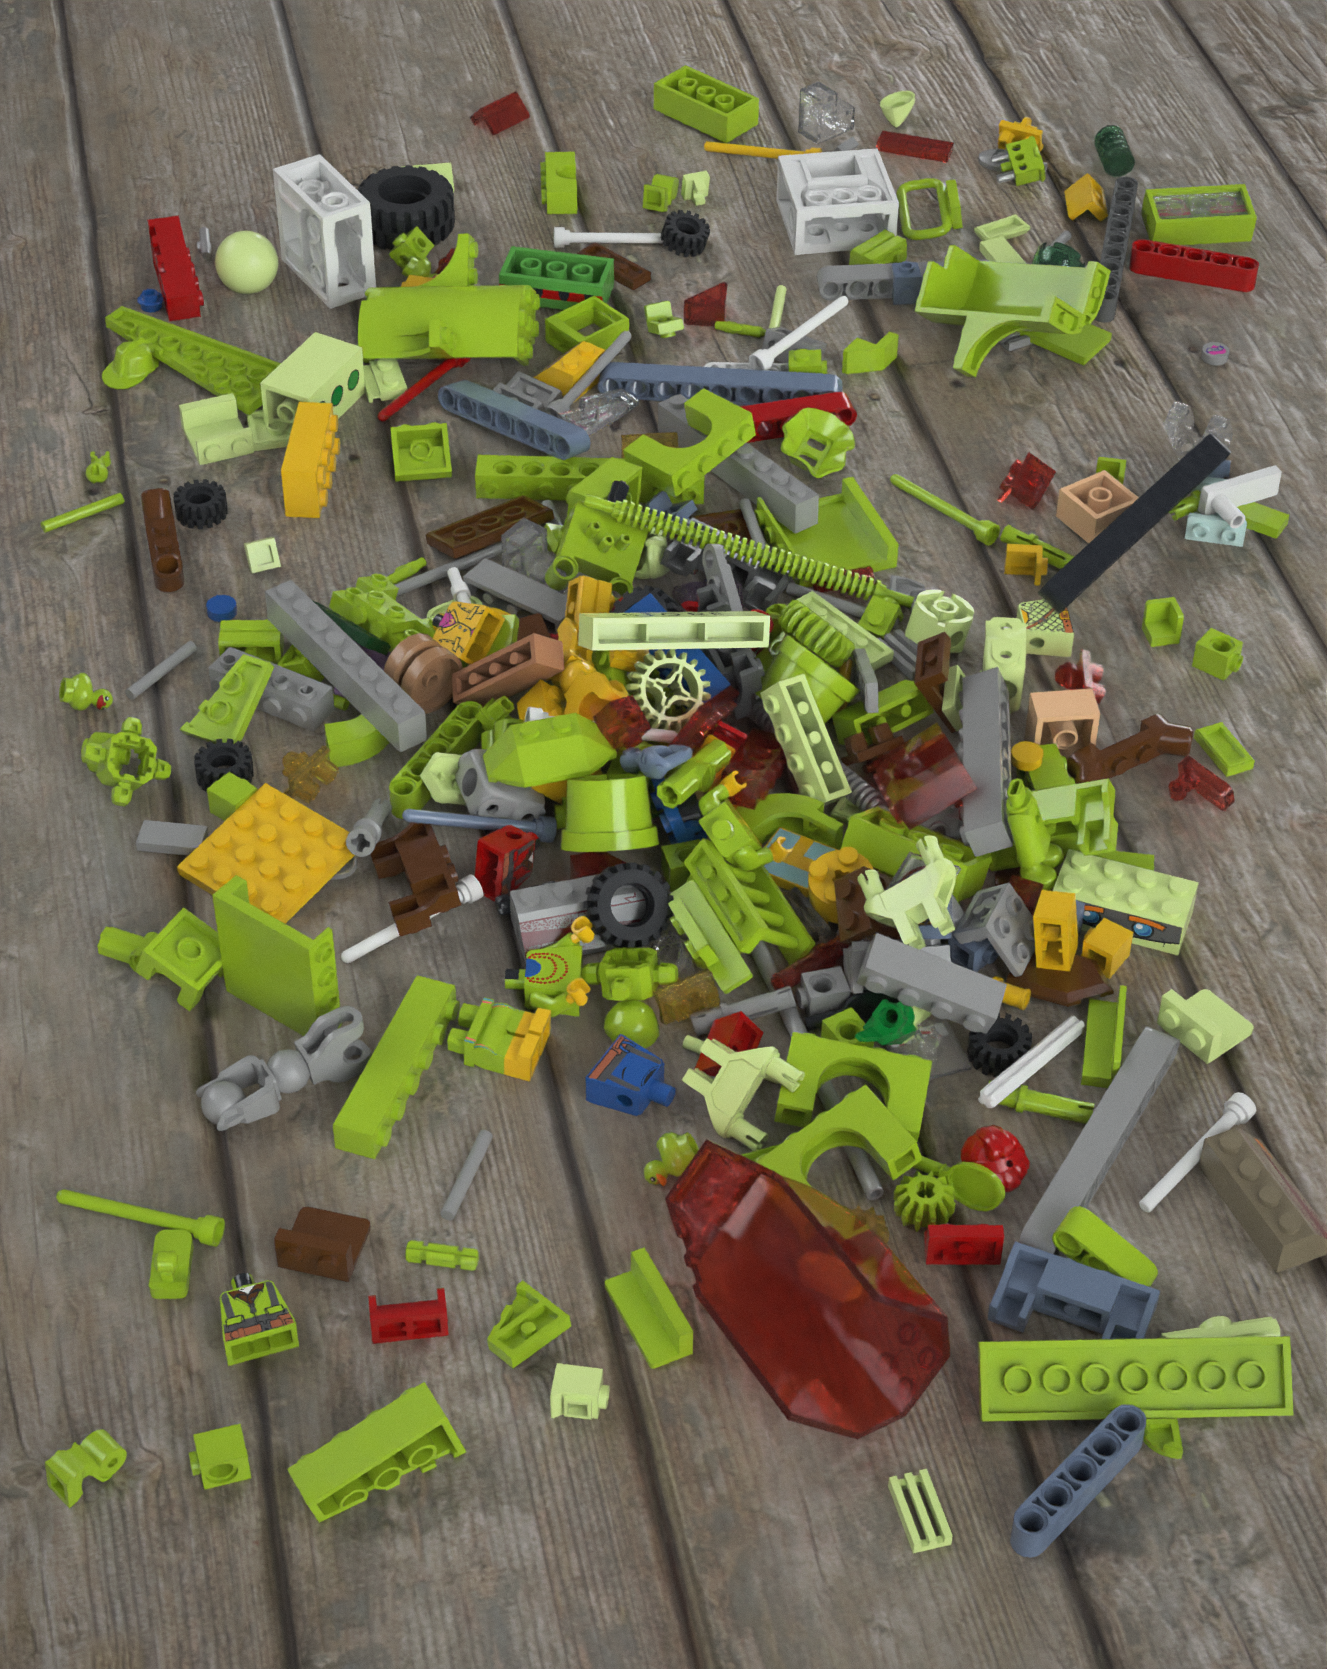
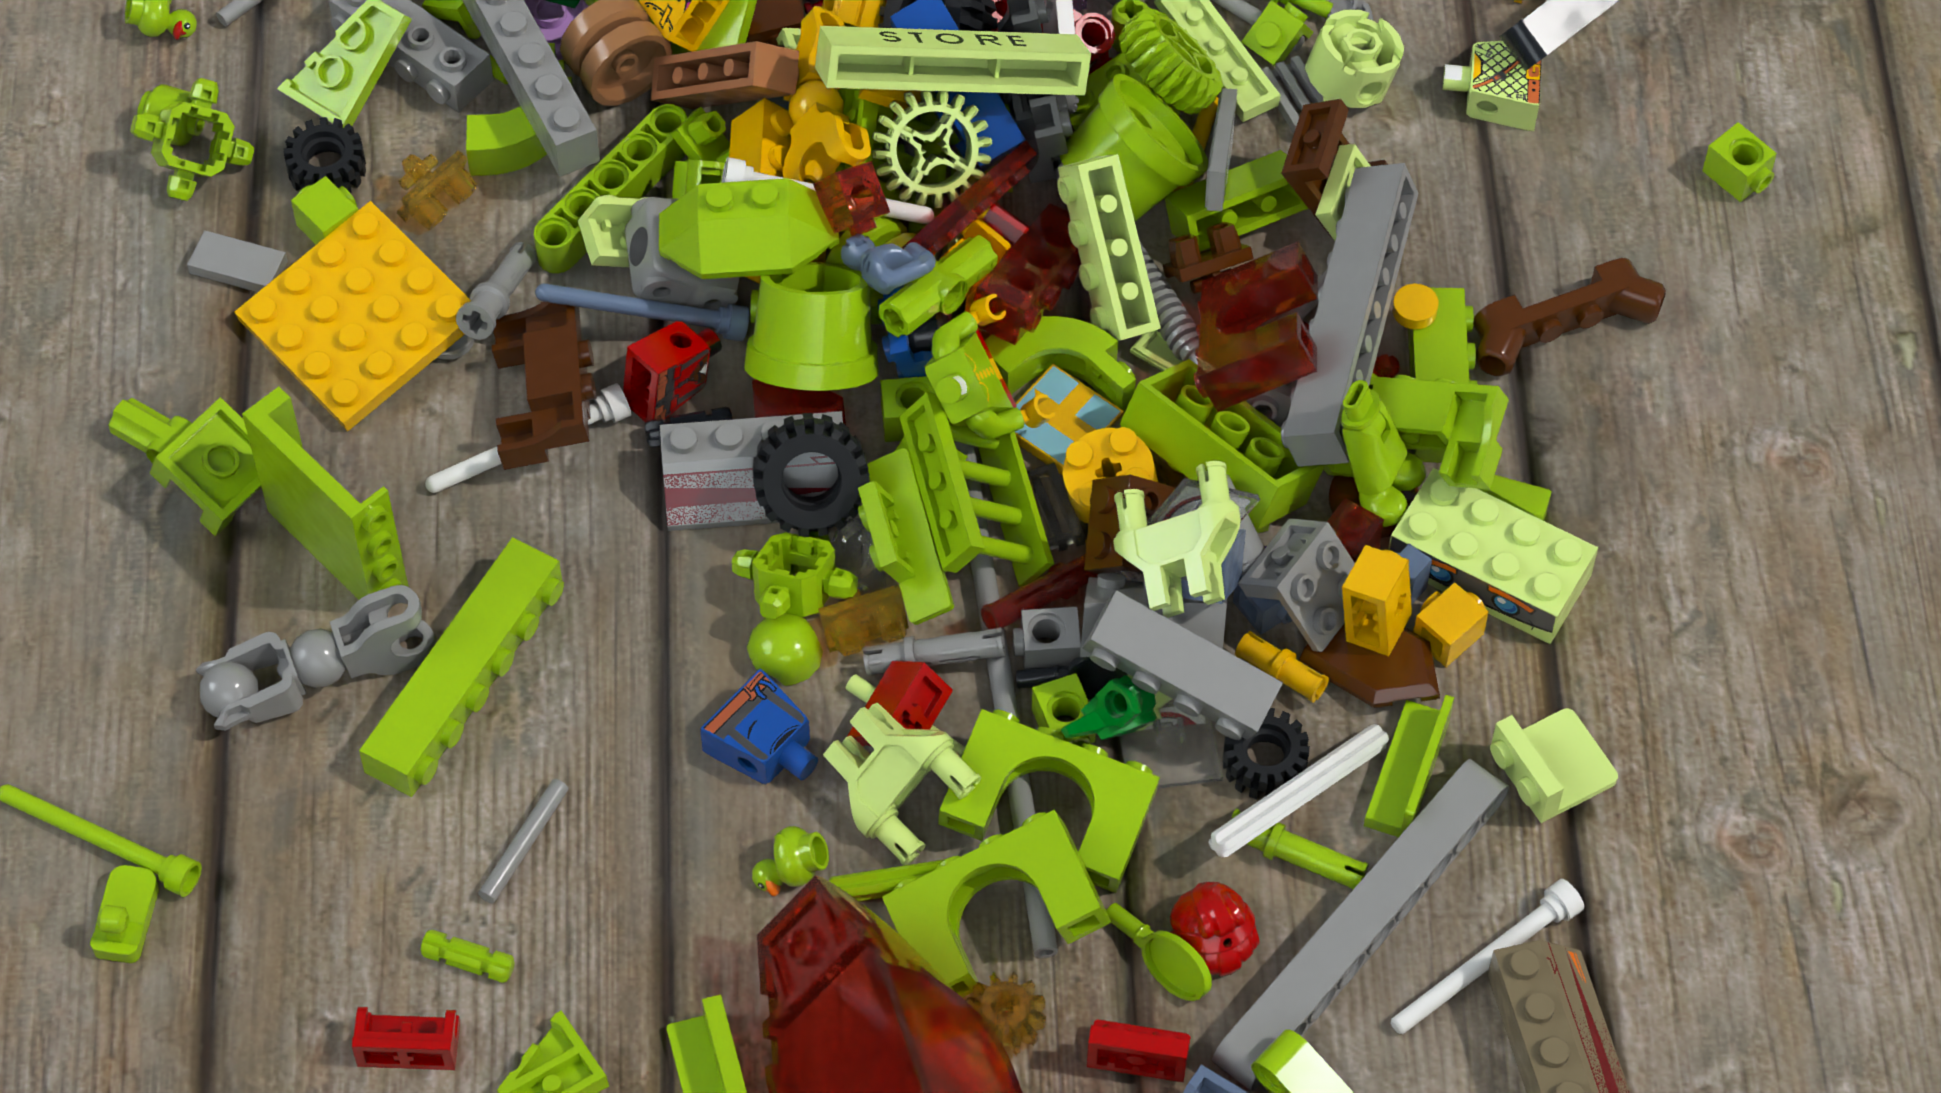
camera: 10 degrees right, 15 degrees up
torso [220,1273,299,1366] -> none
reddish brown bracket [274,1207,371,1282] -> none
lime hips [447,997,551,1082] -> none
lime torso [505,916,594,1018] -> none
lime gear [893,1170,956,1232] -> none
yellowish green piece [980,617,1026,713] -> none
light nougat brick [1024,689,1100,761] -> none
clear red hips [1054,649,1106,705] -> none
lime panel [1142,597,1184,647] -> none
clear red piece [1168,756,1235,811] -> none
lime tile [1194,722,1255,777] -> none

